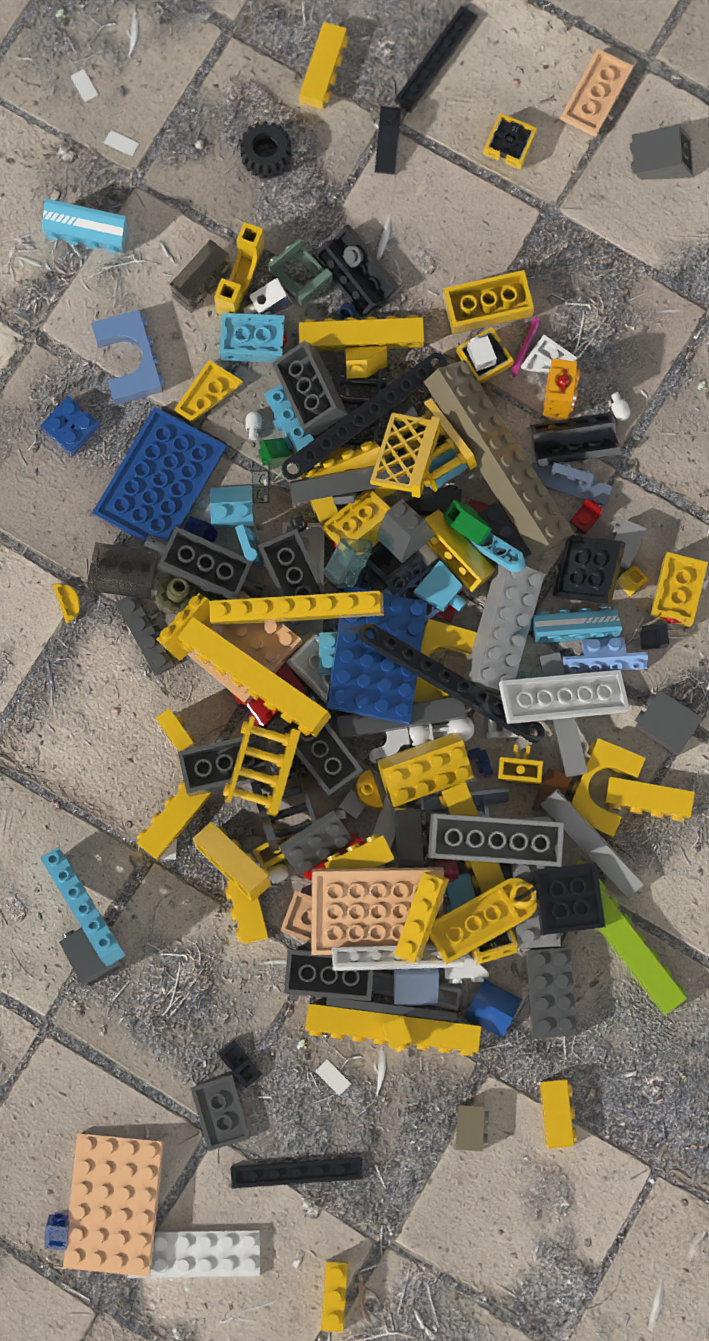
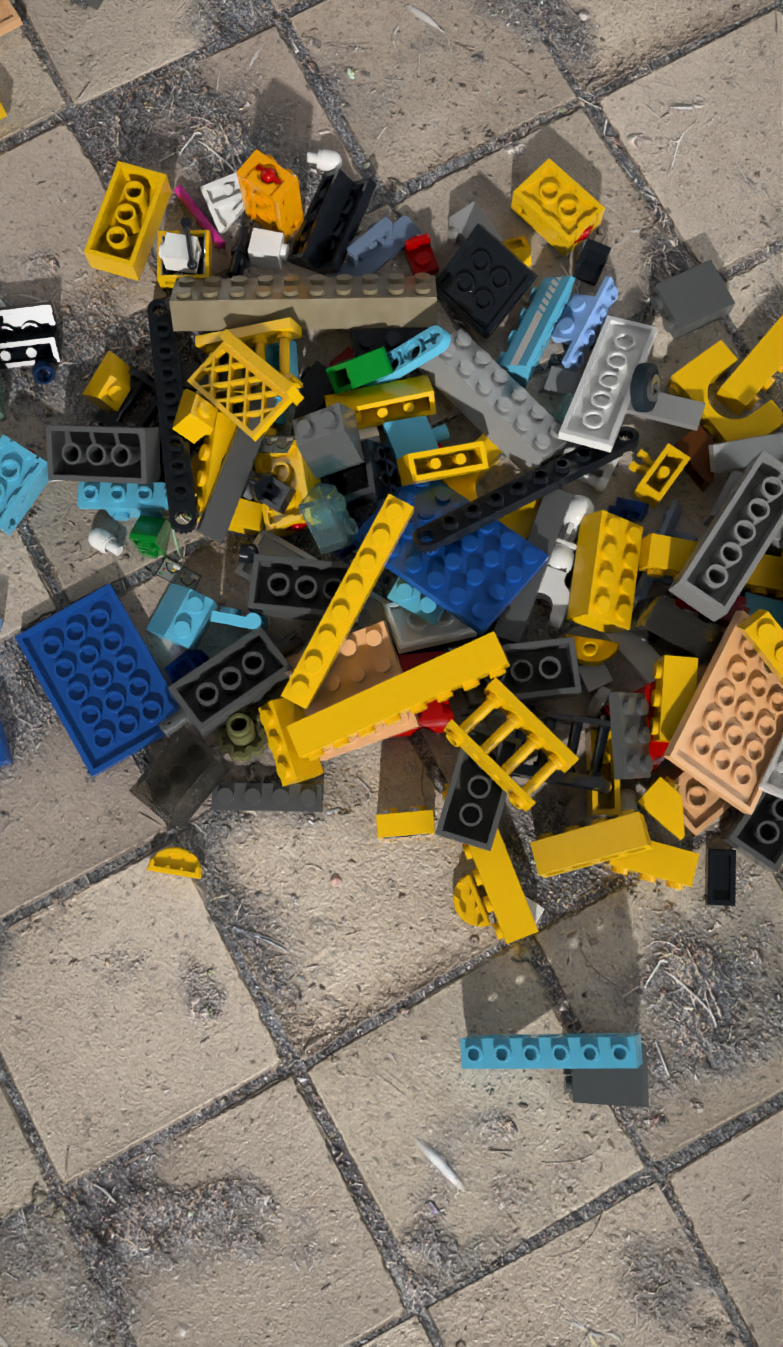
camera: 60 degrees left, 0 degrees up
yellow wing [174,360,244,423] -> none
yellow brick [299,315,424,352] -> none
none -> yellow slope [172,388,218,443]
none -> black hinge [181,217,197,270]
none -> black pin [227,226,253,278]
none -> white brick [248,228,289,269]
none -> black tile [248,472,296,515]
none -> light grey sticker [257,436,295,453]
none -> yellow brick [397,441,489,486]
none -> yellow plate [452,872,492,927]
none -> black wheel [630,363,660,412]
none -> yellow slope [636,776,685,840]
none -> black tile [705,848,736,906]

